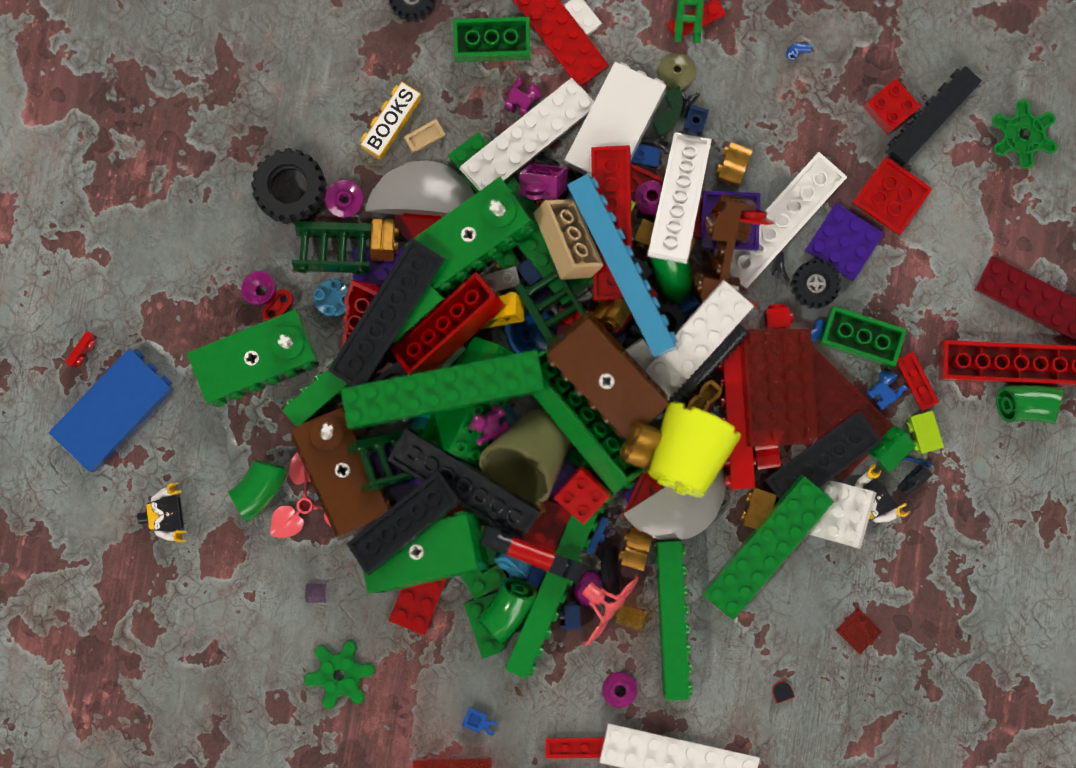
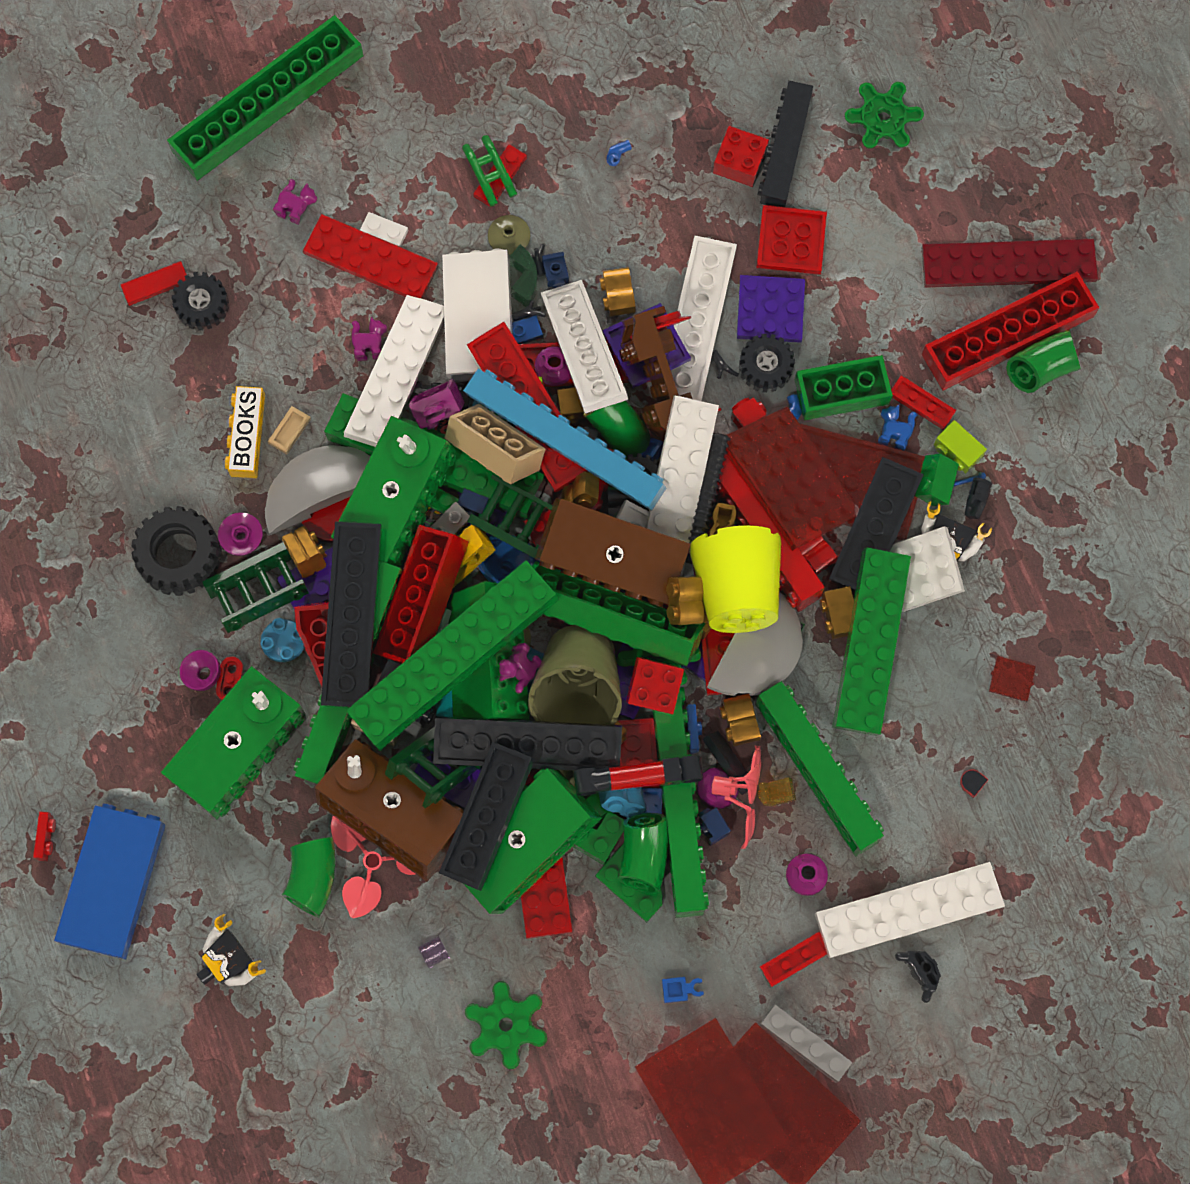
camera: 30 degrees left, 10 degrees down
green brick [453,17,530,62] -> none

